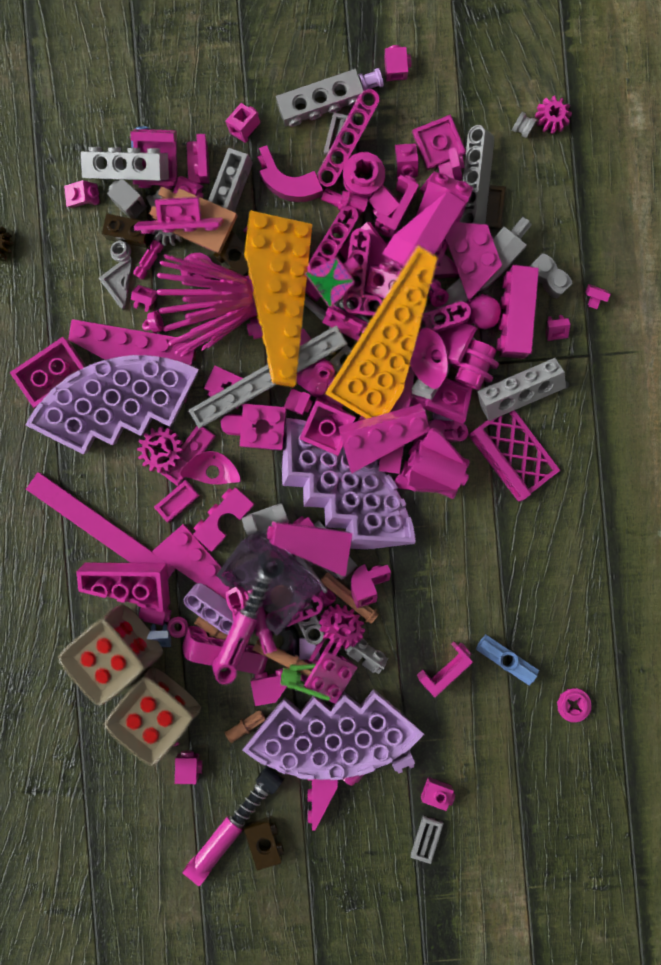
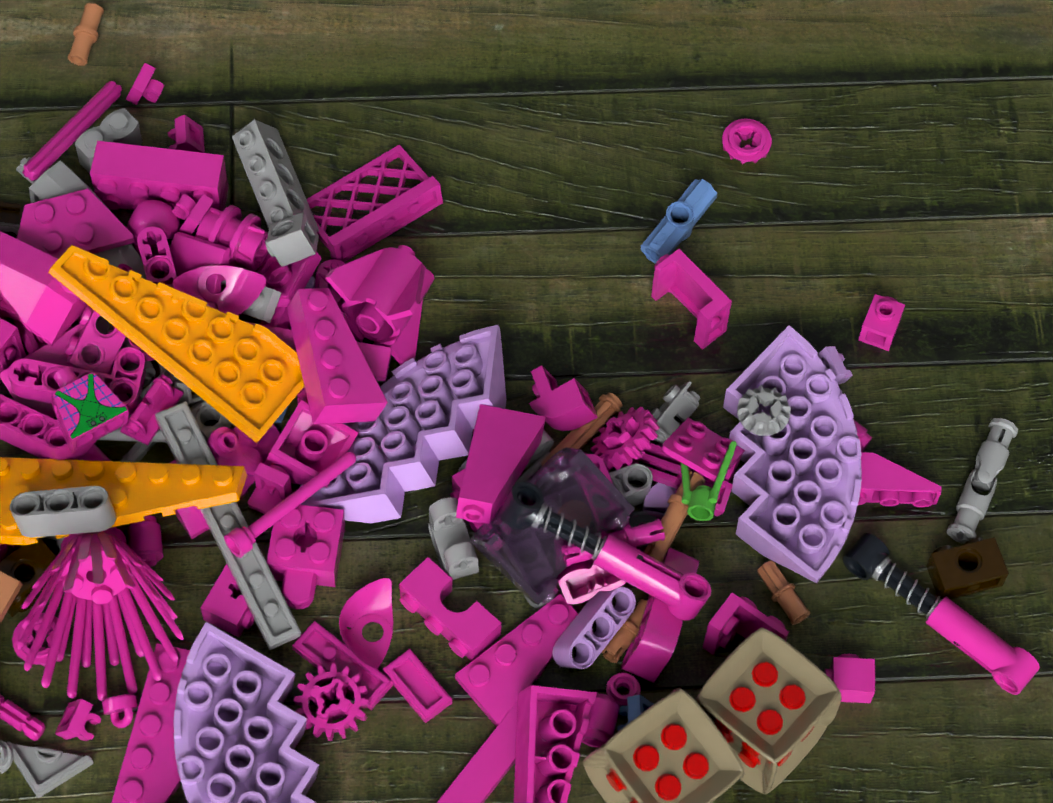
camera: 90 degrees left, 25 degrees down
dark pink slope [251,668,287,706] -> none
light grey tile [410,815,444,864] -> none
none -> light grey beam [10,486,116,538]
none -> dark pink axle [22,81,122,181]
none -> nougat pin [68,3,104,66]
none -> dark pink tile [172,194,214,235]
none -> dark pink piece [224,452,356,558]
none -> light grey brick [265,212,319,267]
none -> dark pink bracket [702,593,789,655]
none -> light grey gear [737,385,791,436]
none -> light grey piece [947,418,1019,544]

